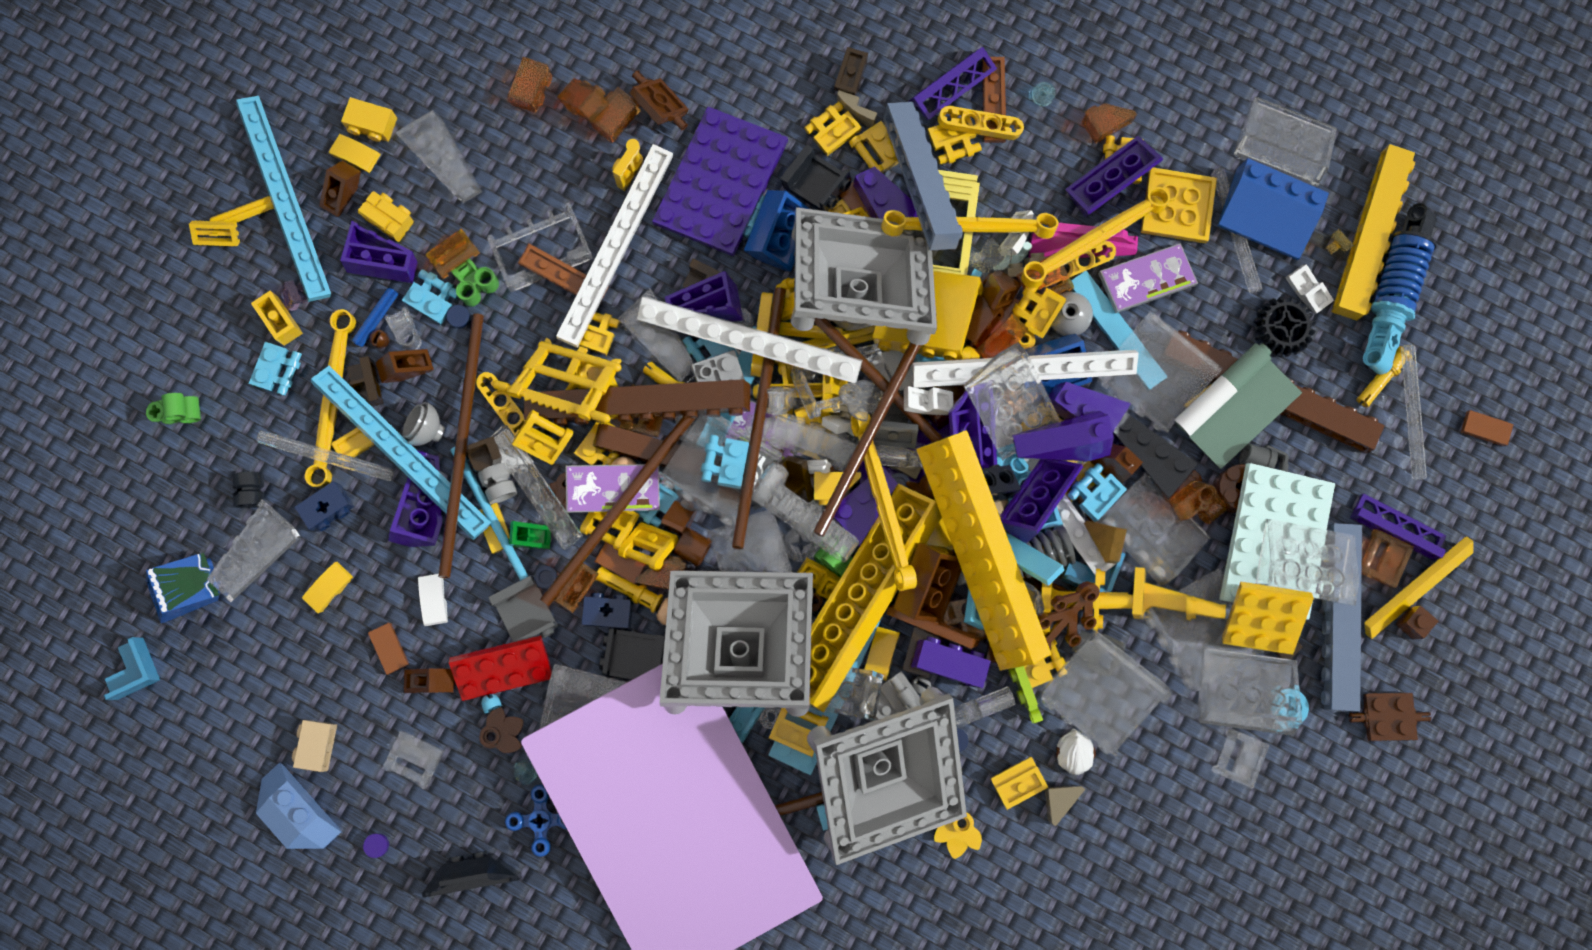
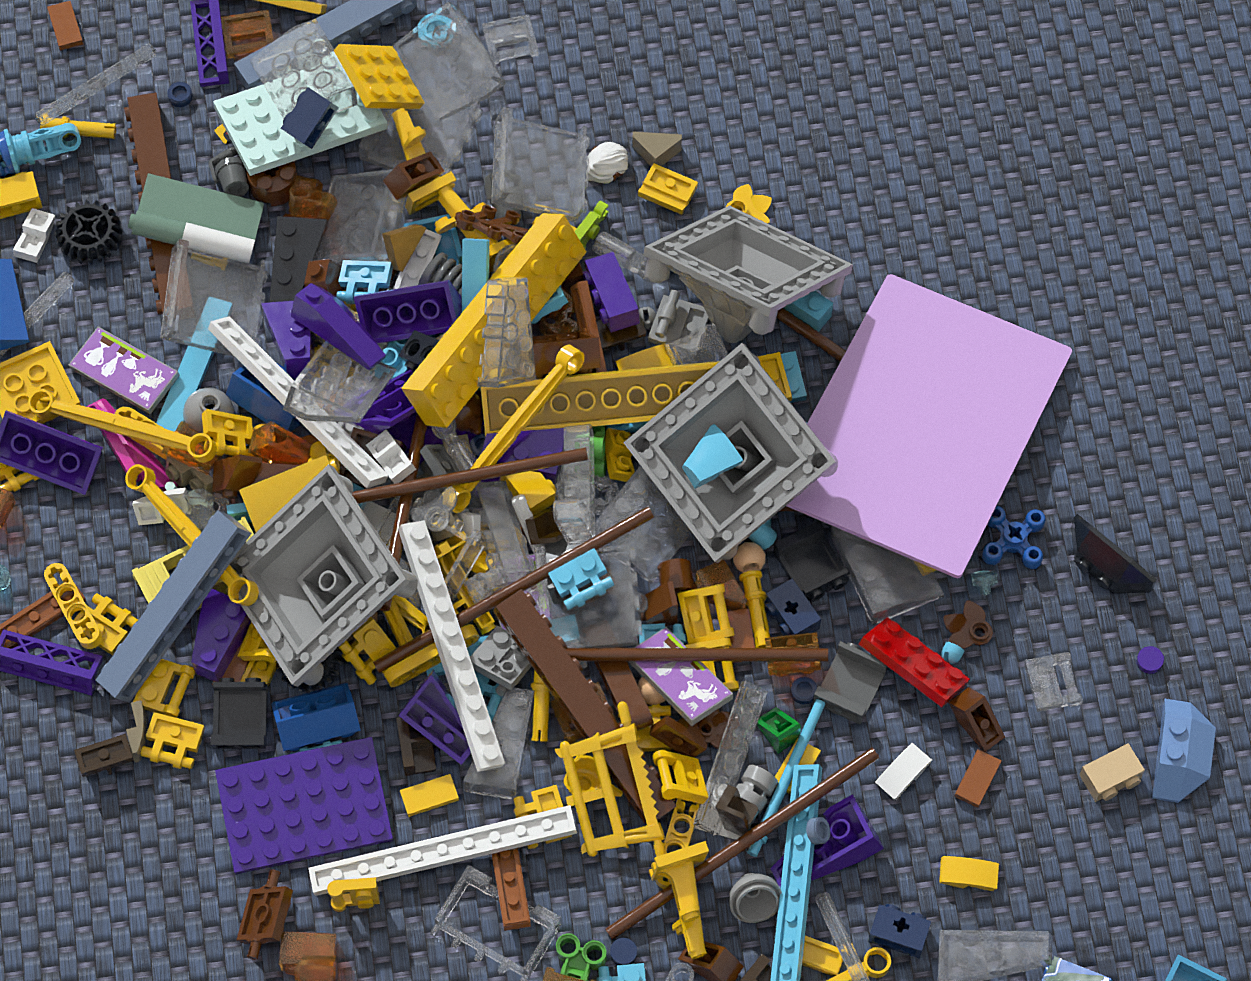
camera: 125 degrees left, 15 degrees down
none -> dark blue tile [167,82,193,107]
none -> dark blue brick [280,87,339,149]
none -> reddish brown slope [383,151,444,201]
none -> yellow tile [400,774,459,817]
none -> clear wedge [477,277,536,388]
none -> reddish brown slope [649,716,707,758]
none -> yellow piece [649,841,709,959]
none -> medium azure slope [682,424,743,489]
none -> sand blue tile [806,817,830,845]

